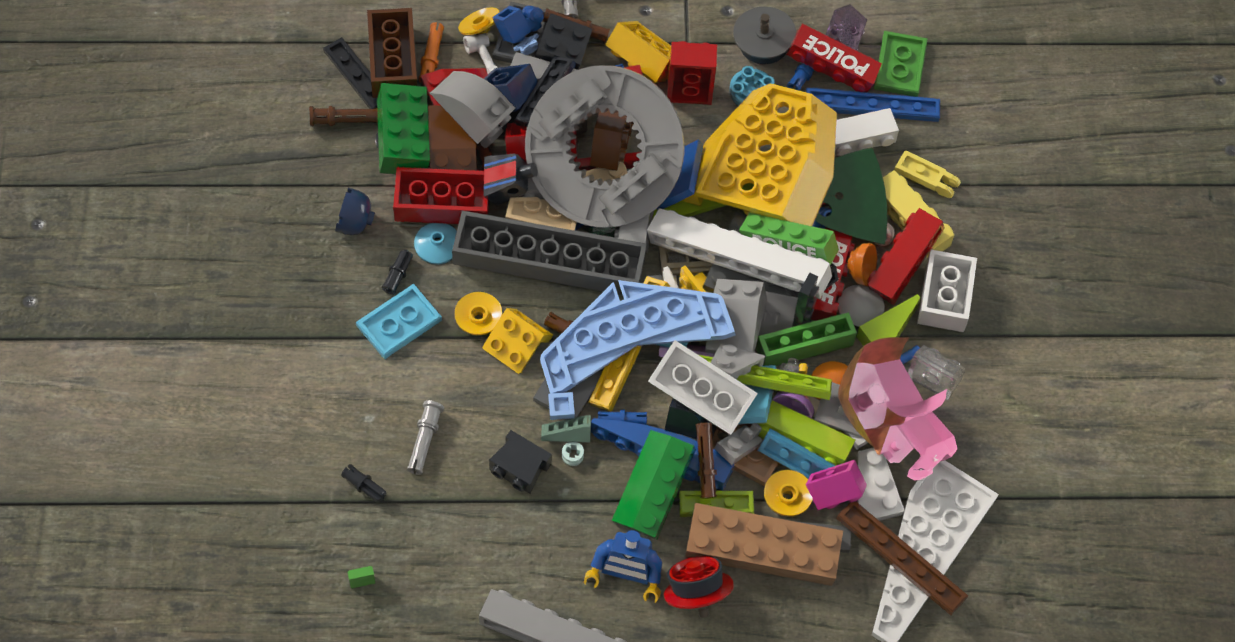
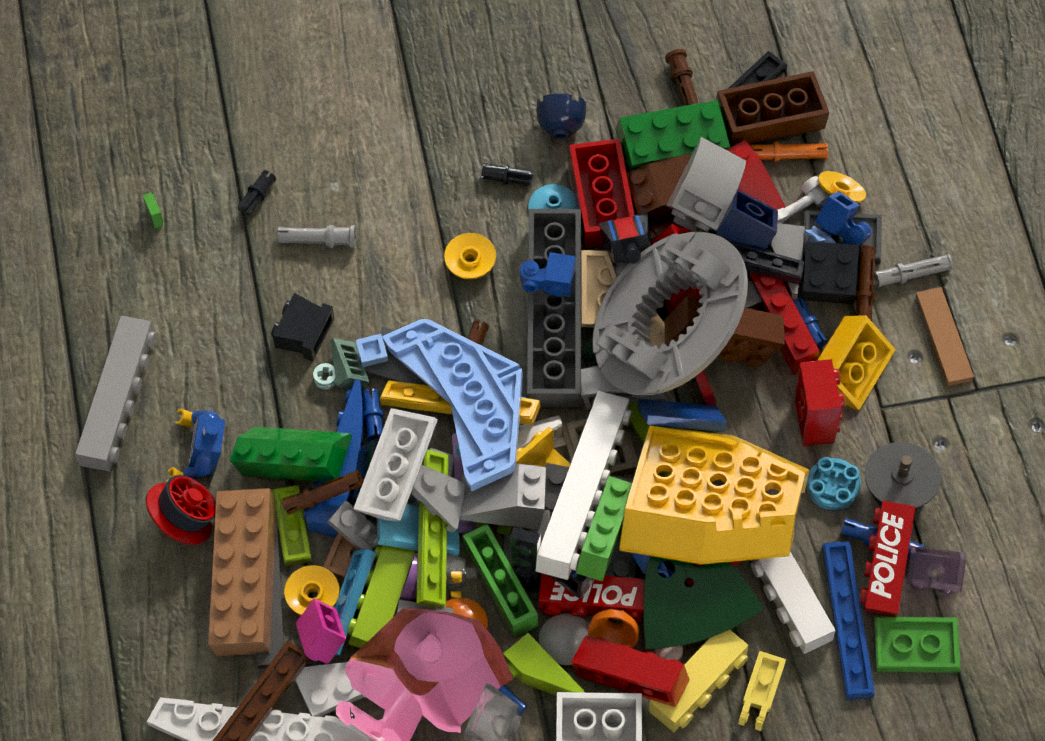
camera: 85 degrees right, 0 degrees up
medium azure tile [356,284,442,360] -> none
yellow bracket [483,308,553,374] -> none
none -> blue brick [520,252,576,297]

